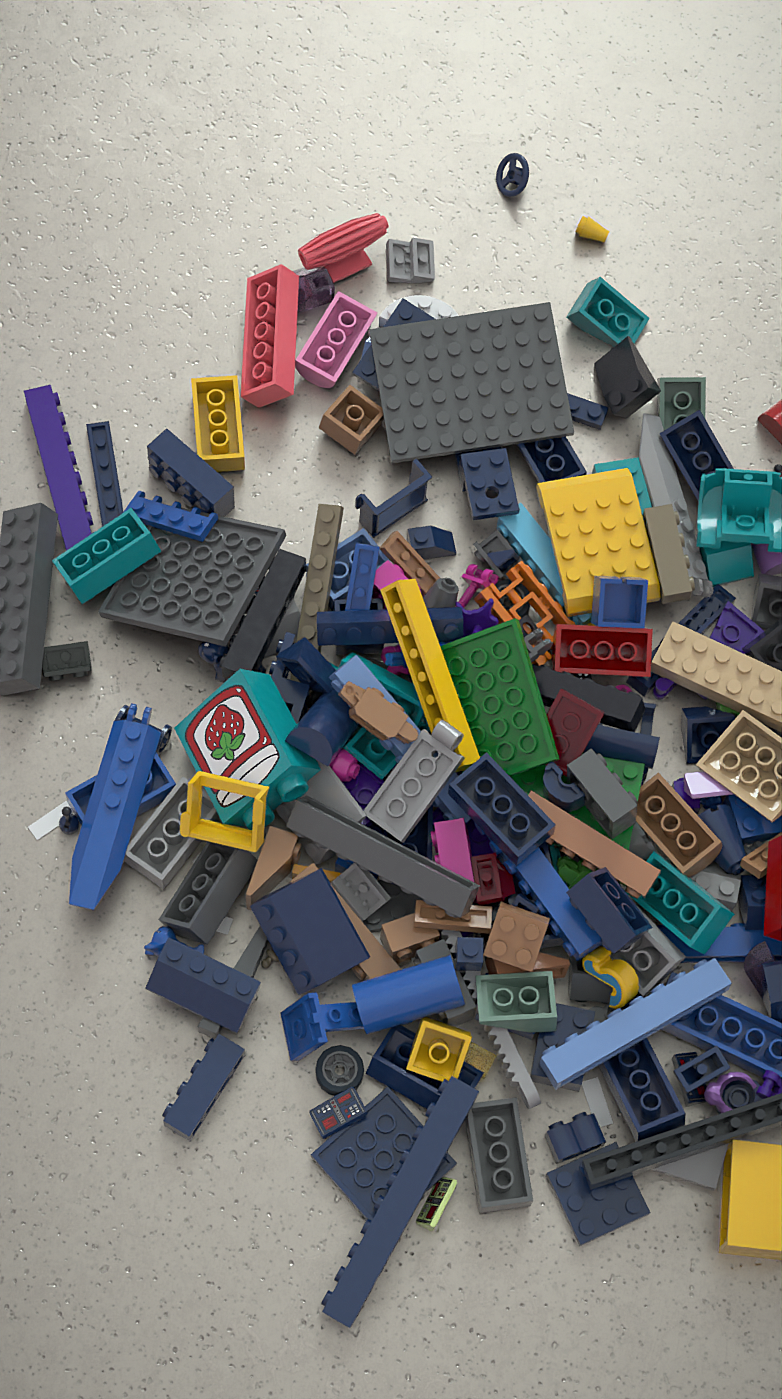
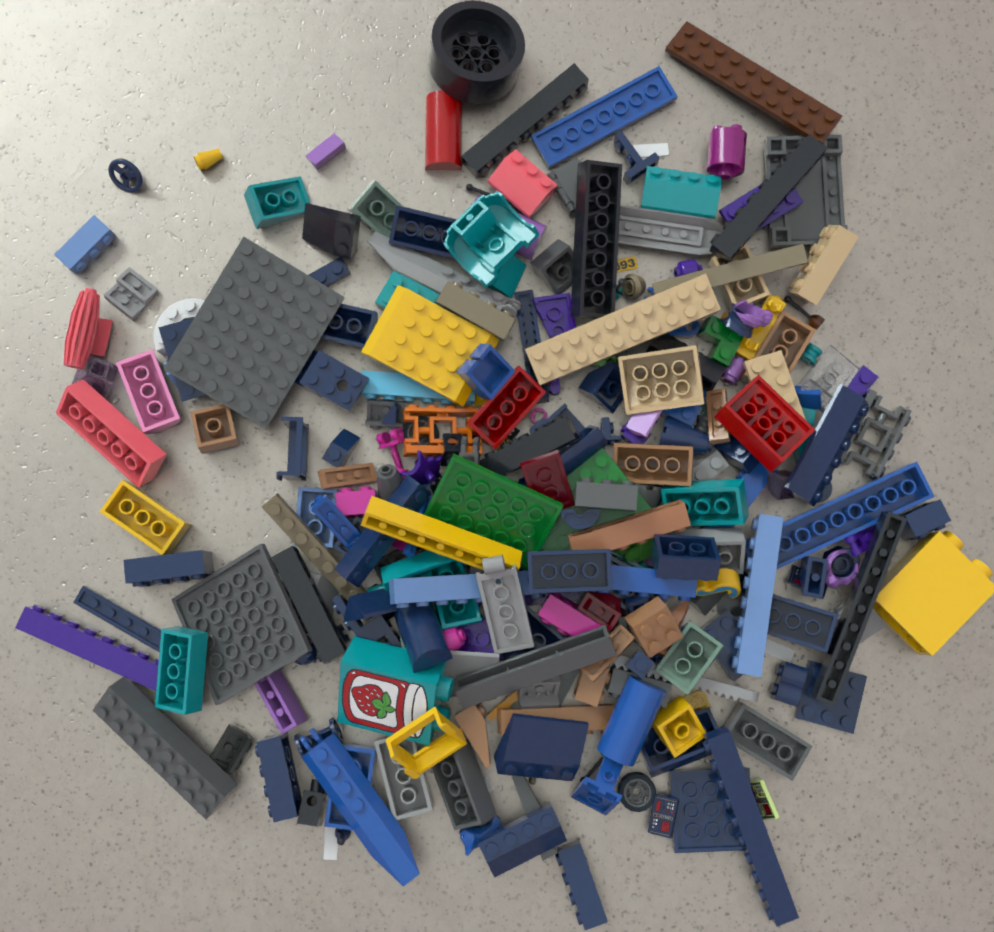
camera: 40 degrees left, 15 degrees up
blue hinge [123,490,218,542] -> none
medium nougat hinge [338,681,419,744] -> none
none -> medium blue brick [54,215,116,275]
none -> medium lavender brick [255,670,308,734]
none -> dark blue brick [255,732,302,822]
none -> black torso [297,779,327,827]
none -> medium lavender slope [305,133,346,170]
none -> dark blue bracket [600,417,622,446]

